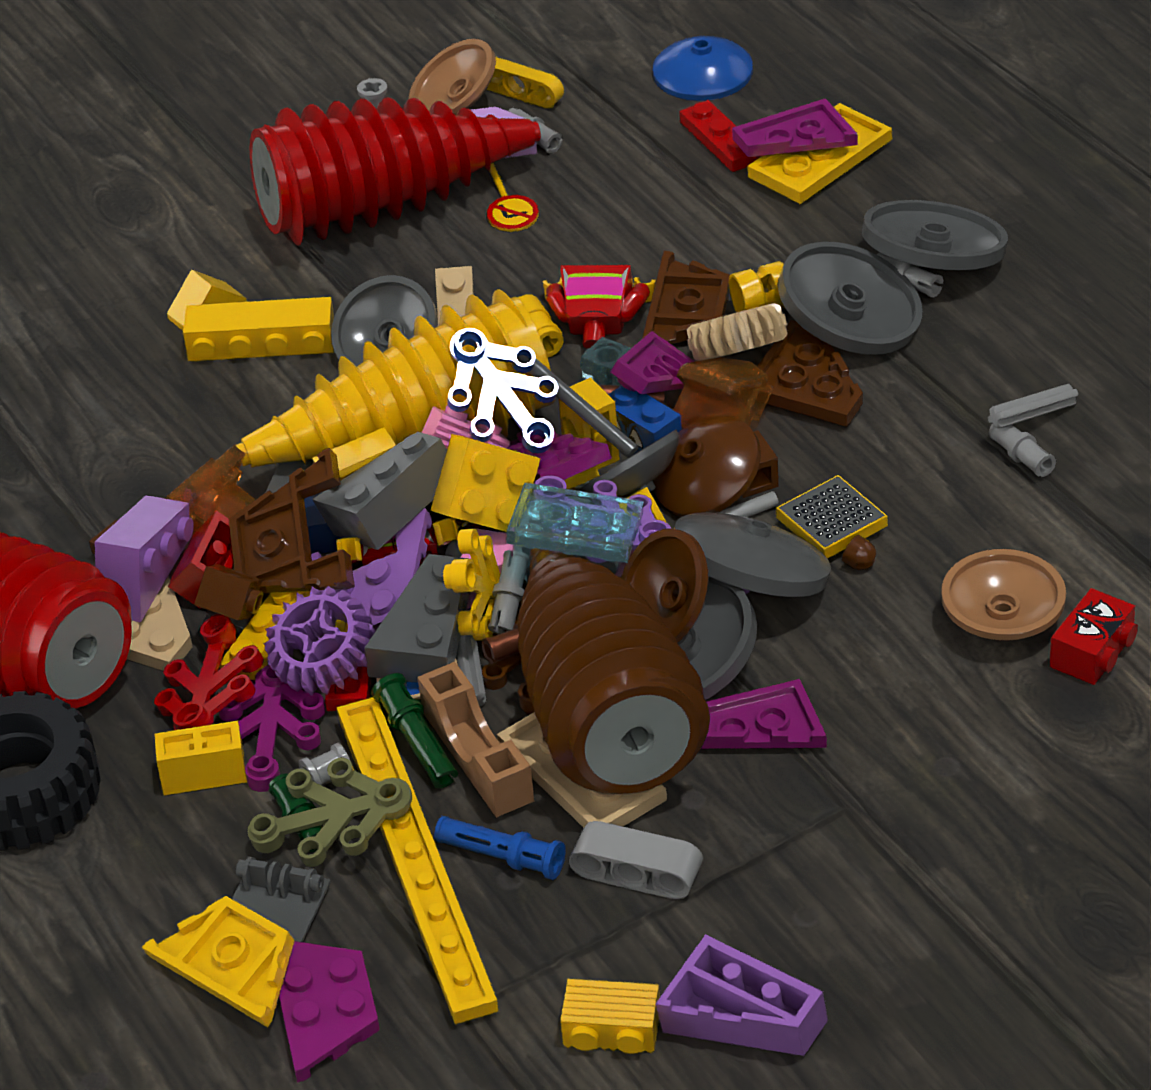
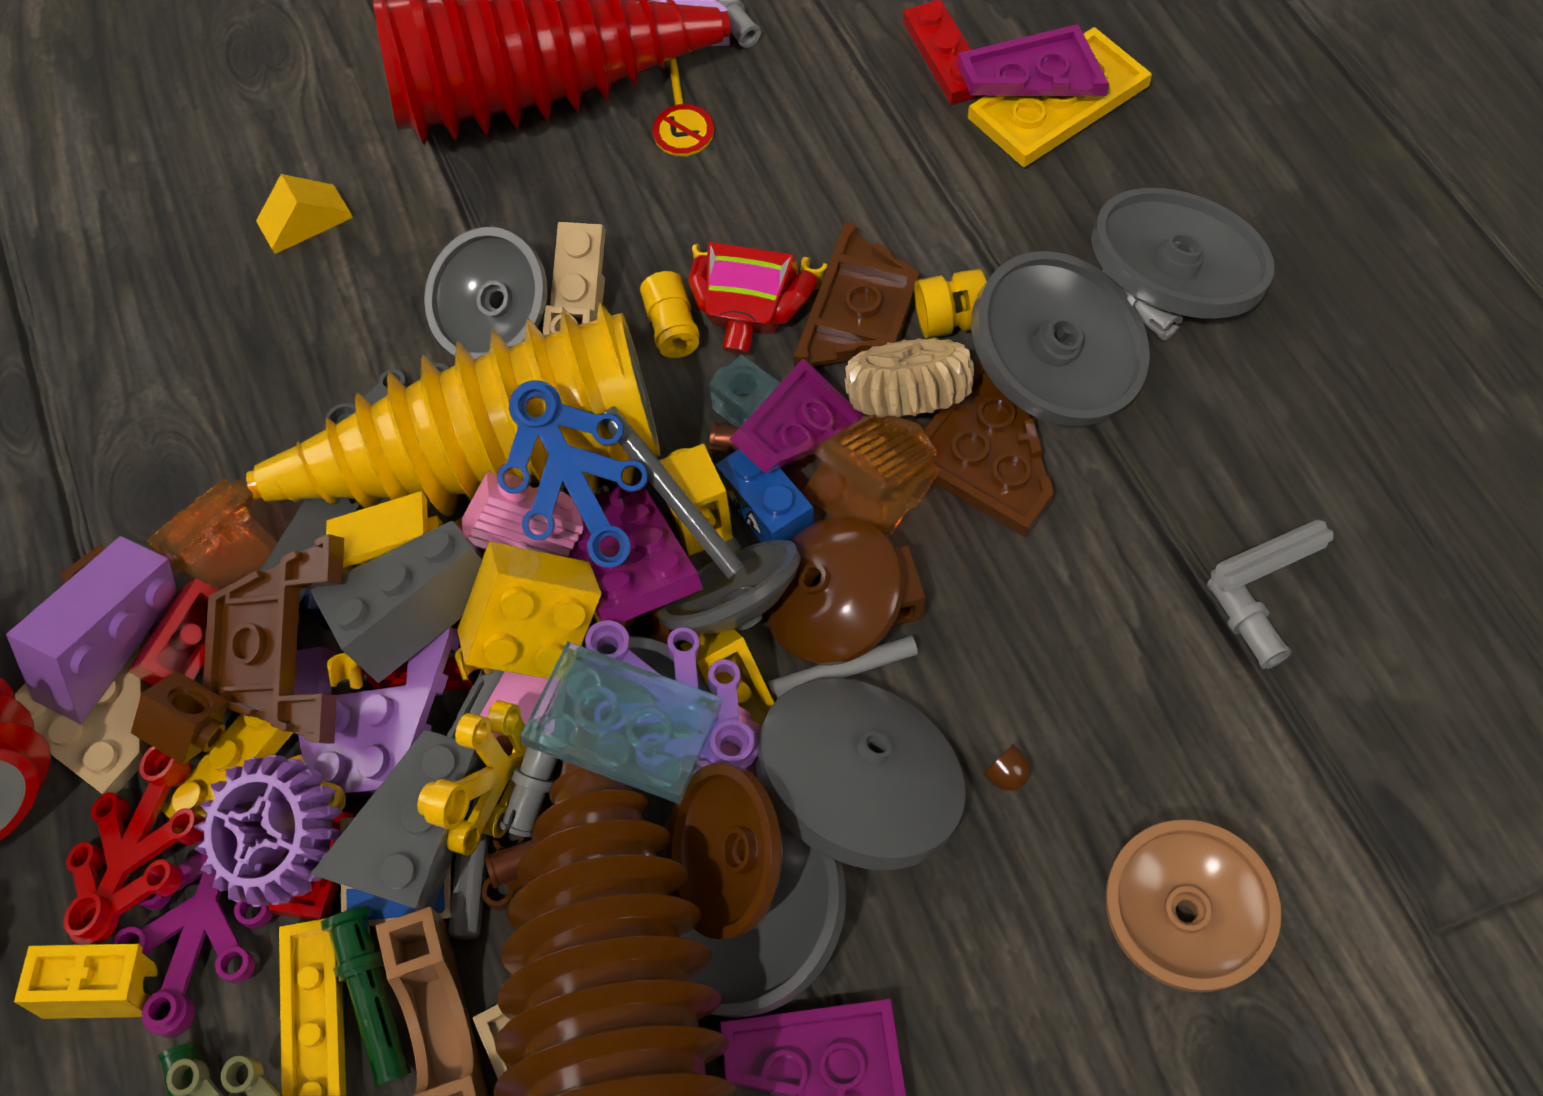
camera: 10 degrees right, 20 degrees up
yellow brick [183,297,334,361] -> none
light grey bush [299,743,351,786] -> none
tile [776,475,888,559] -> none
red brick [1050,588,1138,685] -> none

